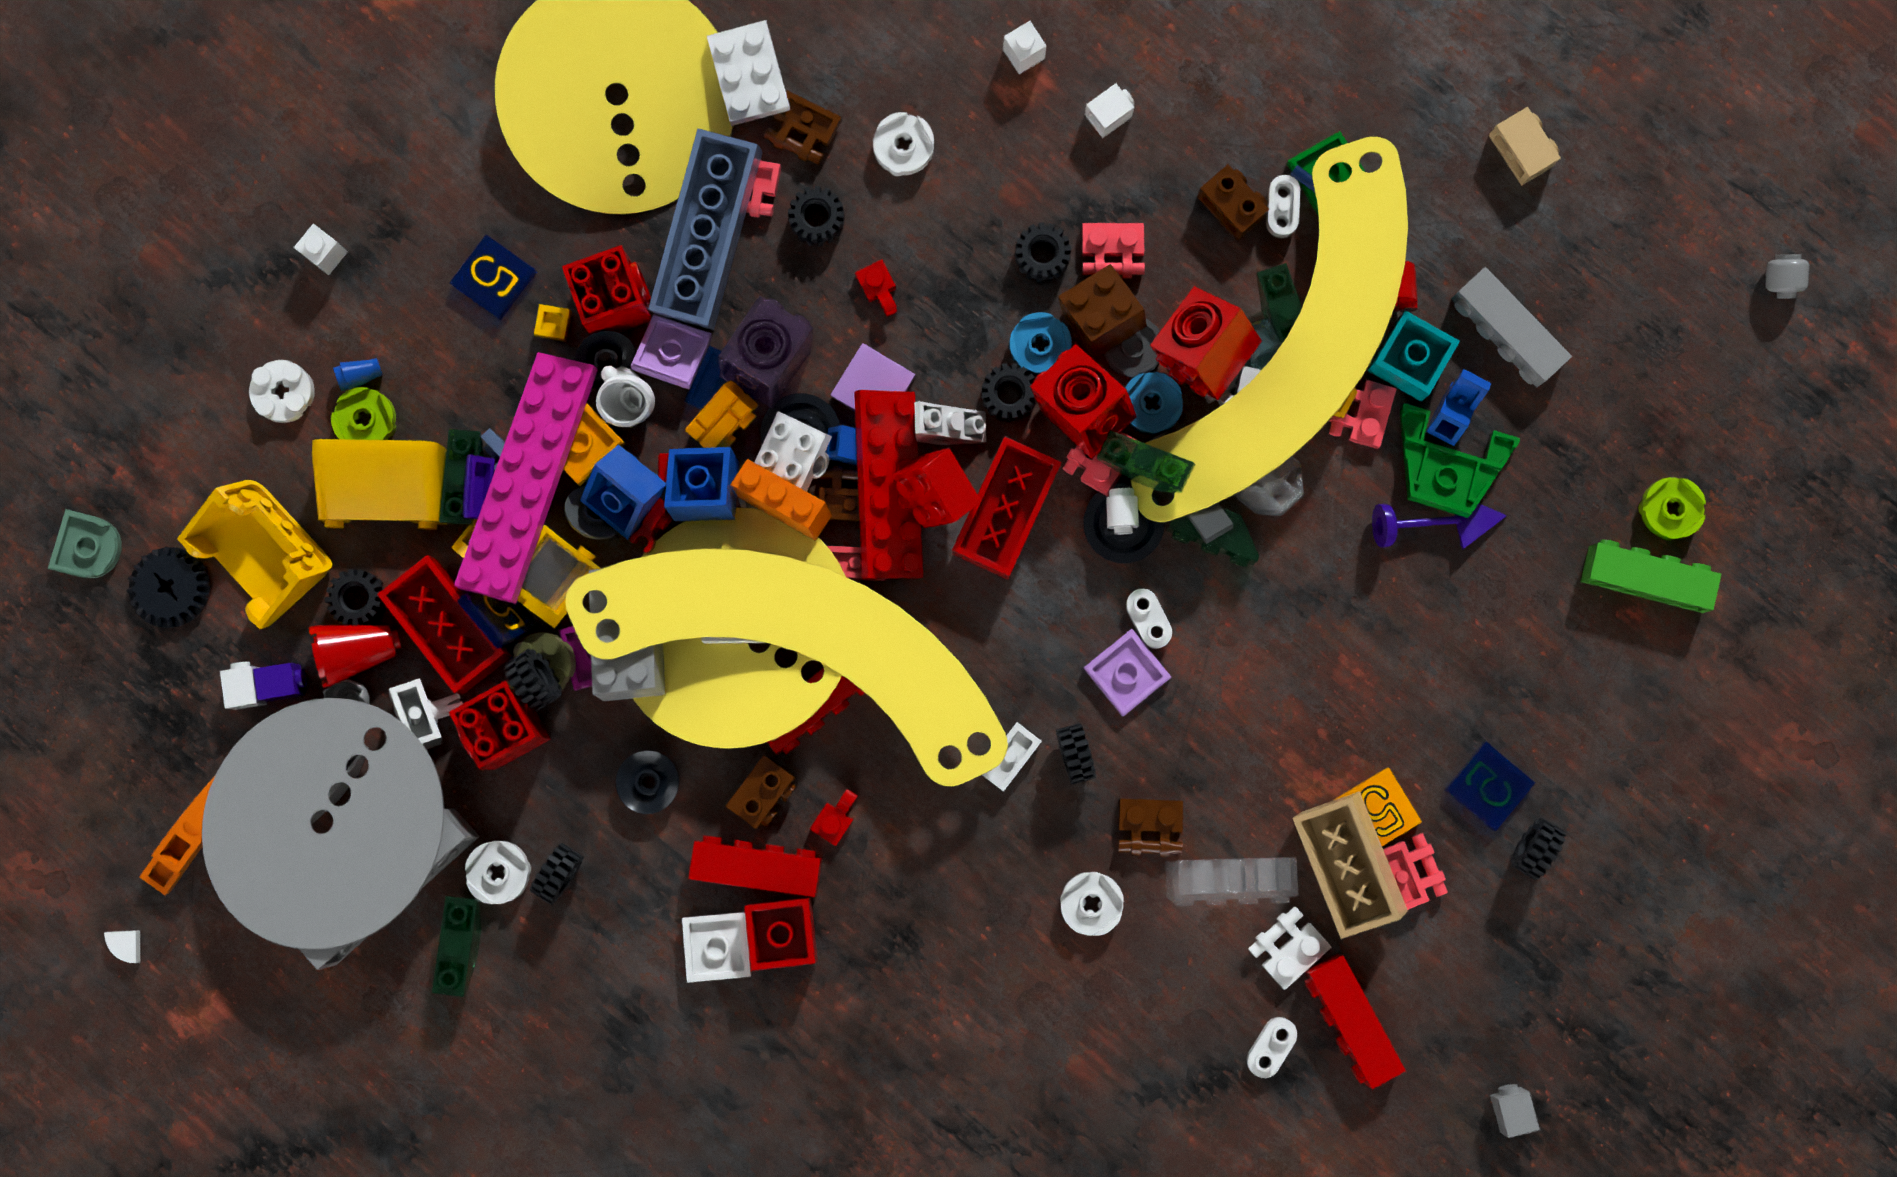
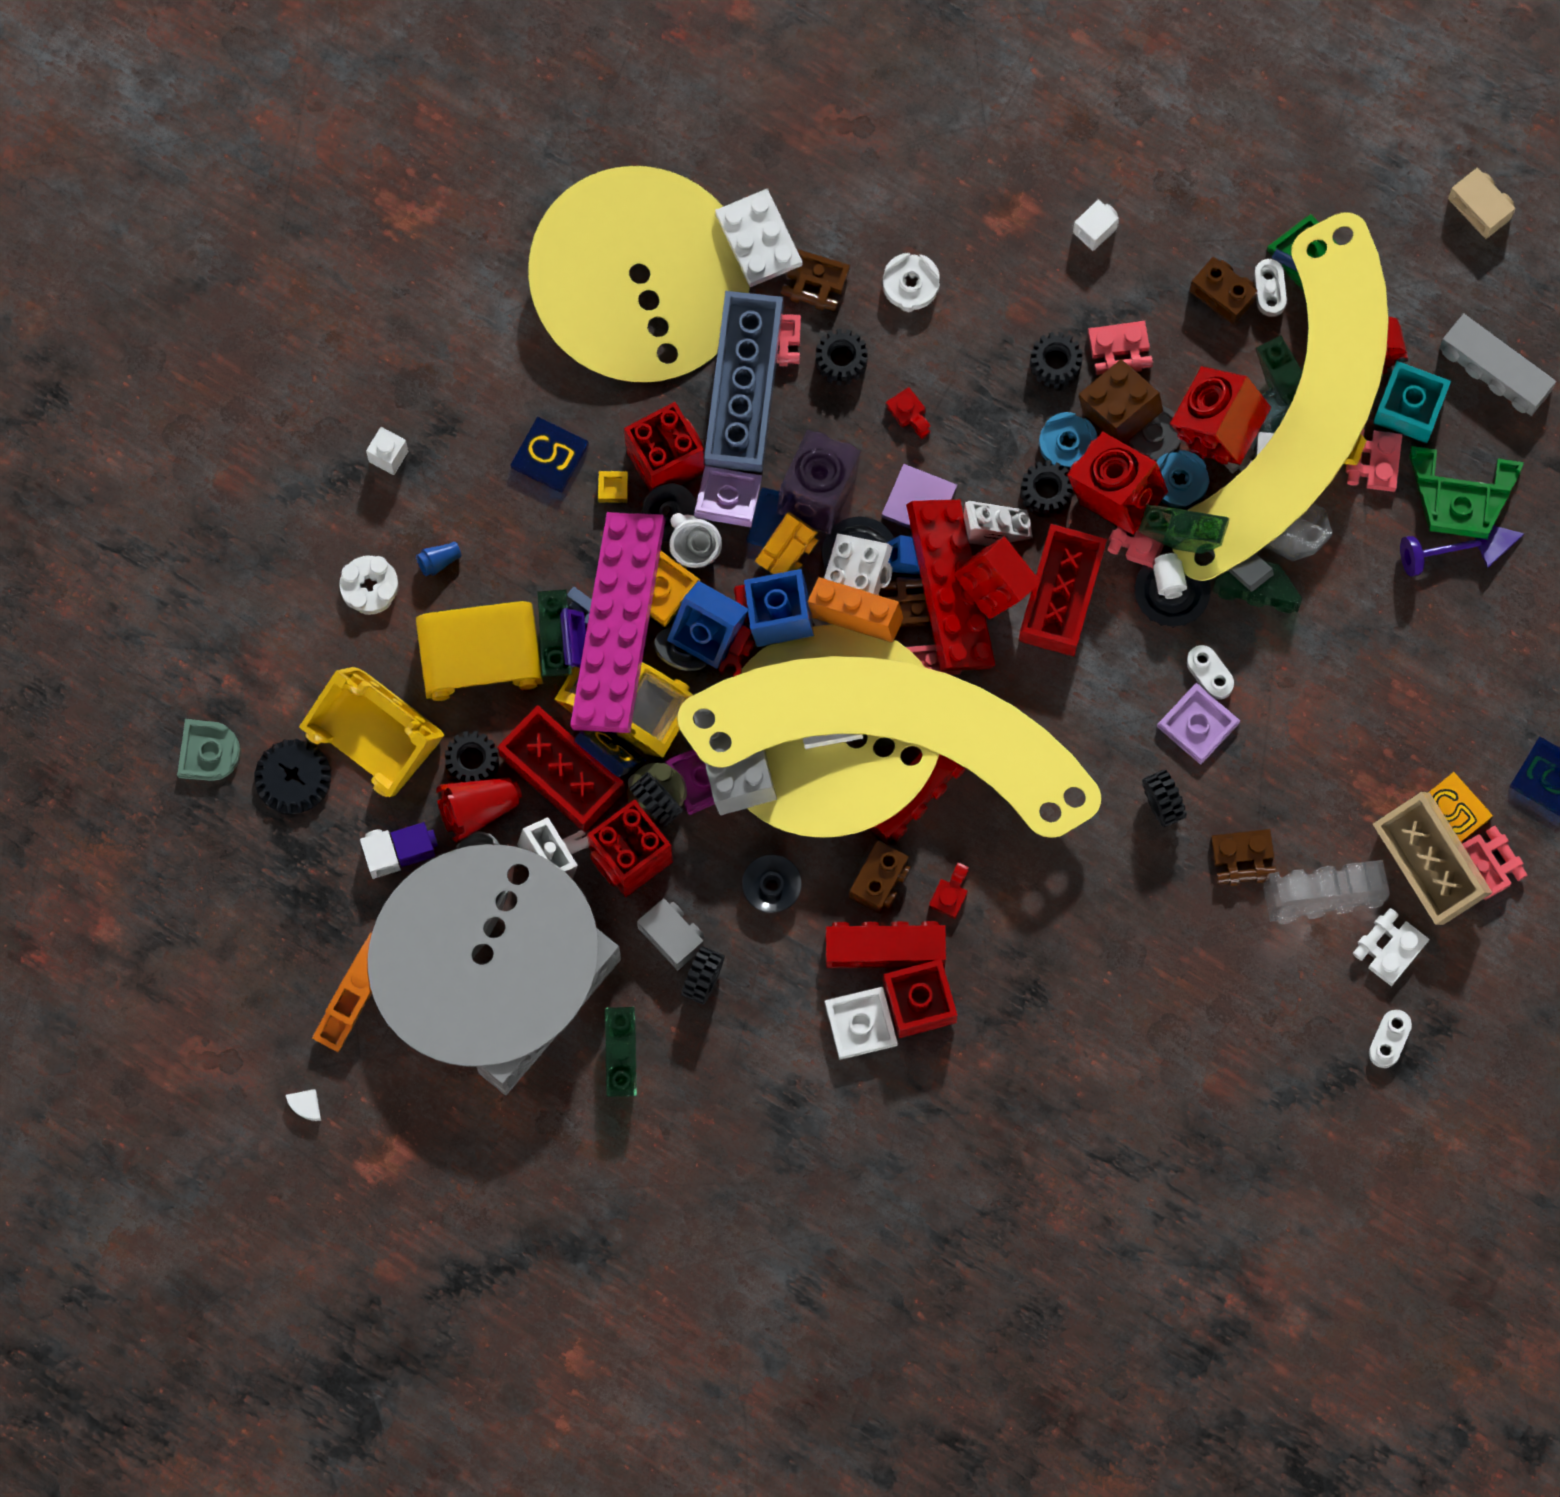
camera: 10 degrees left, 10 degrees down
lime plate [331,387,396,440] -> none
white plate [465,840,531,904] -> none
white plate [982,722,1042,792] -> none
white brick [1003,21,1046,74] -> none
white plate [1060,872,1124,936] -> none
red brick [1304,953,1406,1089] -> none
blue brick [1426,369,1491,446] -> none
none -> light grey brick [637,898,704,971]

